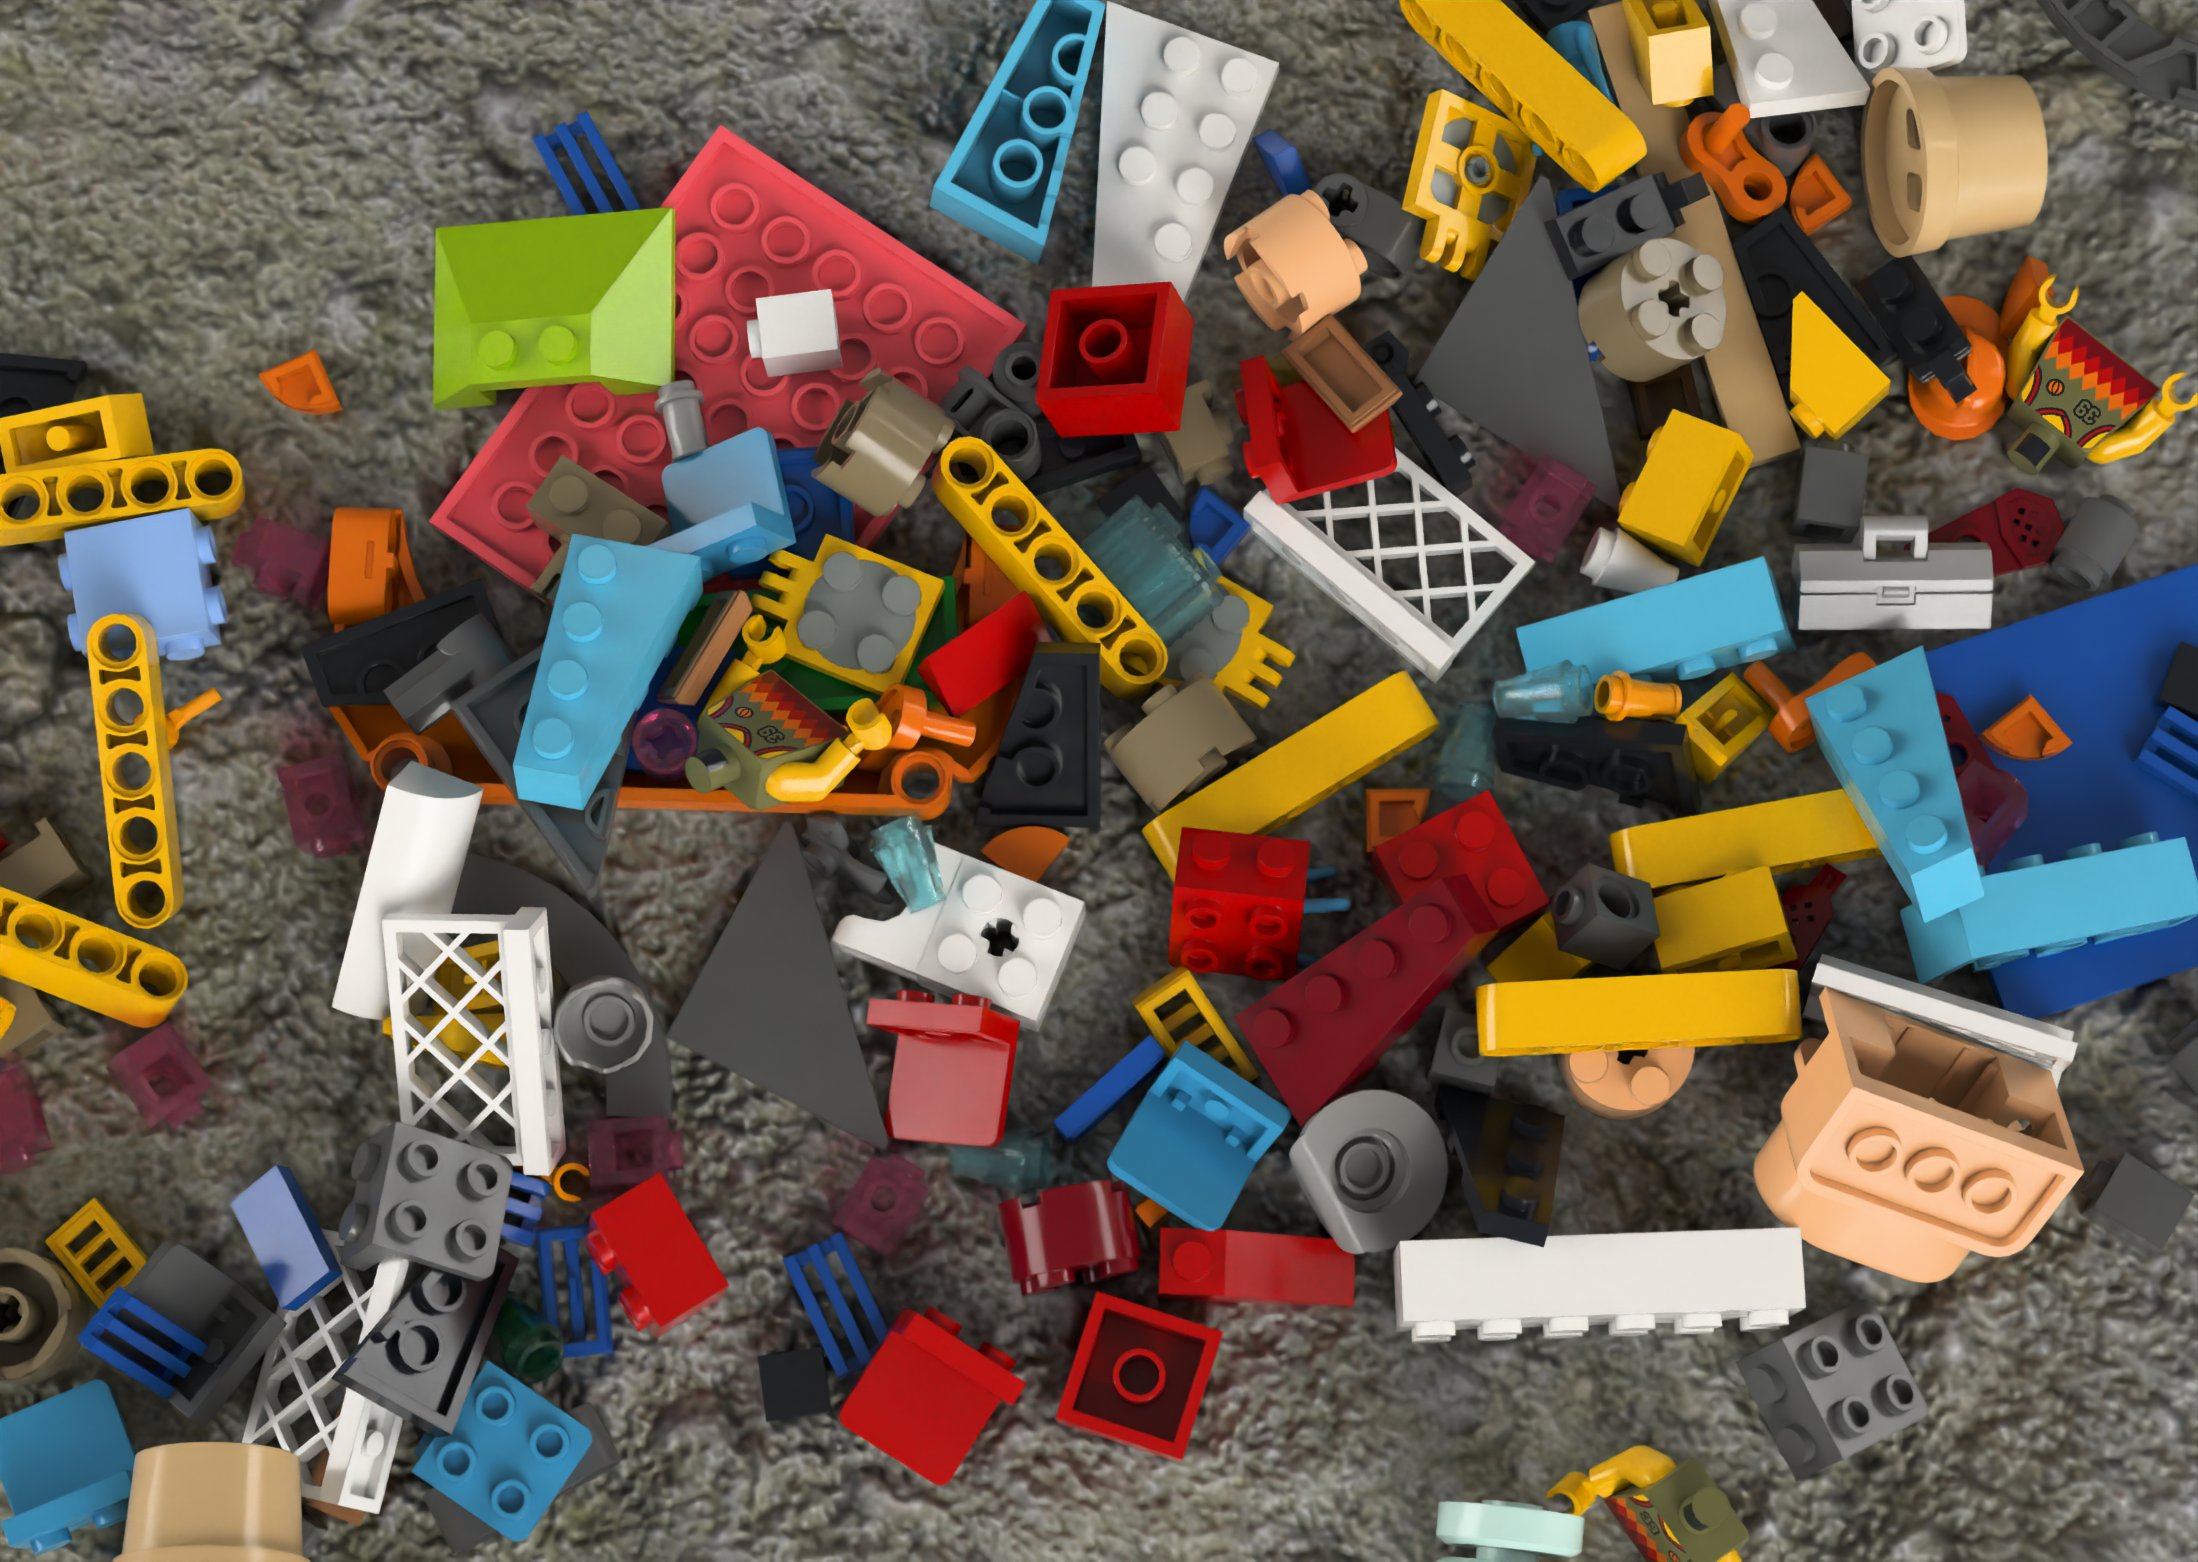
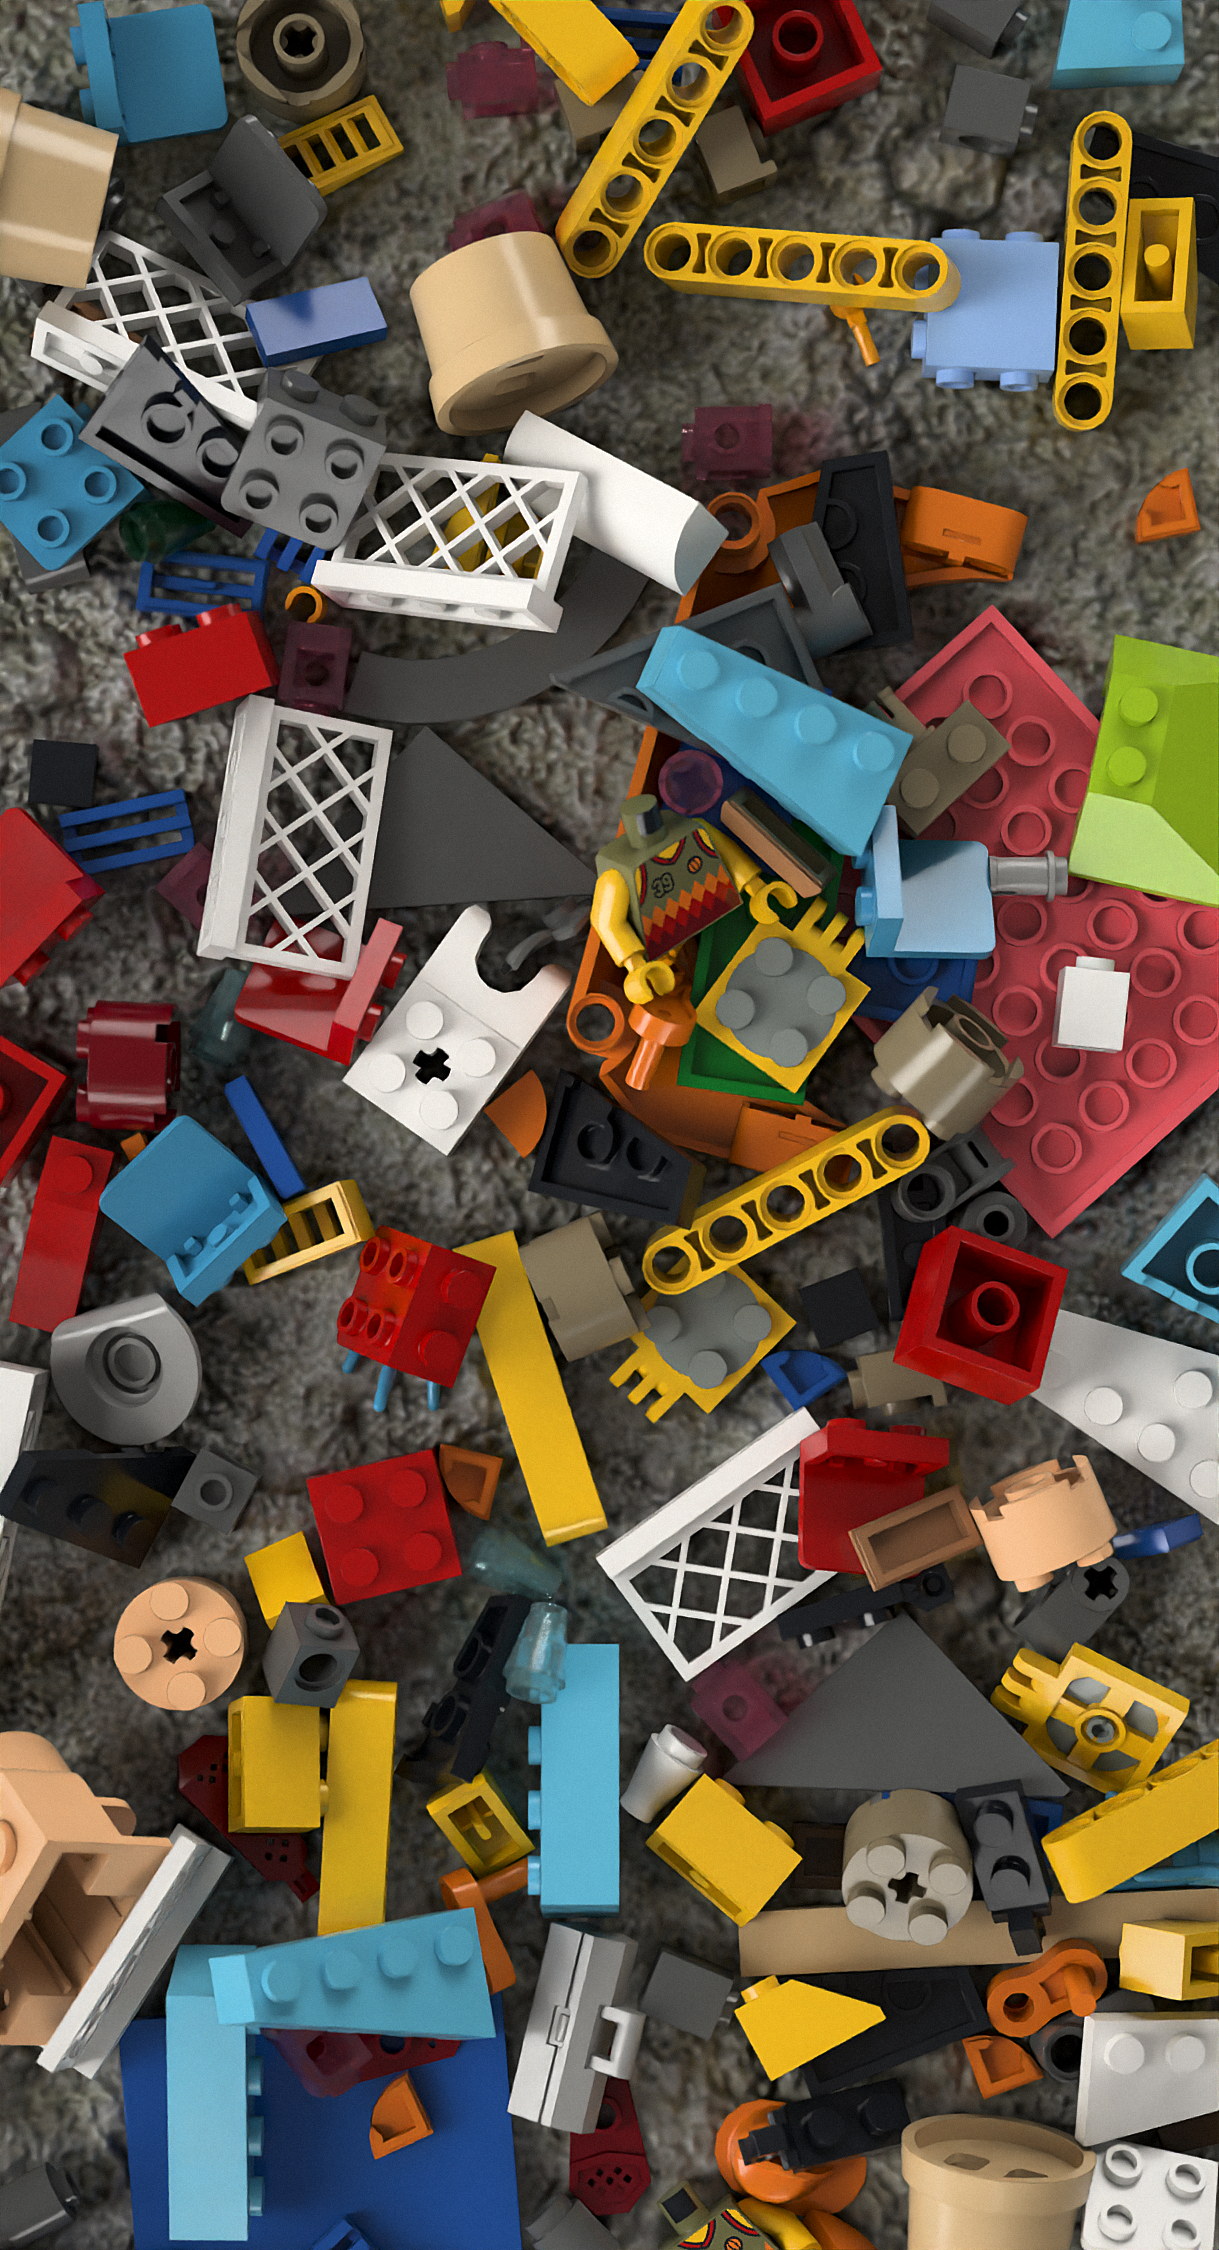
camera: 100 degrees right, 10 degrees up
blue tile [77,1286,208,1399] -> none
clear pink brick [232,516,331,613] -> none
light grey hair [553,975,654,1074] -> none
clear light blue cone [870,813,947,914] -> none
red slope [916,590,1052,718] -> none
clear light blue brick [1078,494,1224,648] -> none
dark red wedge [1234,874,1500,1128] -> none
yellow beam [1475,969,1803,1057] -> none
light orange pin [1594,670,1682,724] -> none
none -> white fence [197,694,393,981]
none -> tan piece [410,231,619,436]

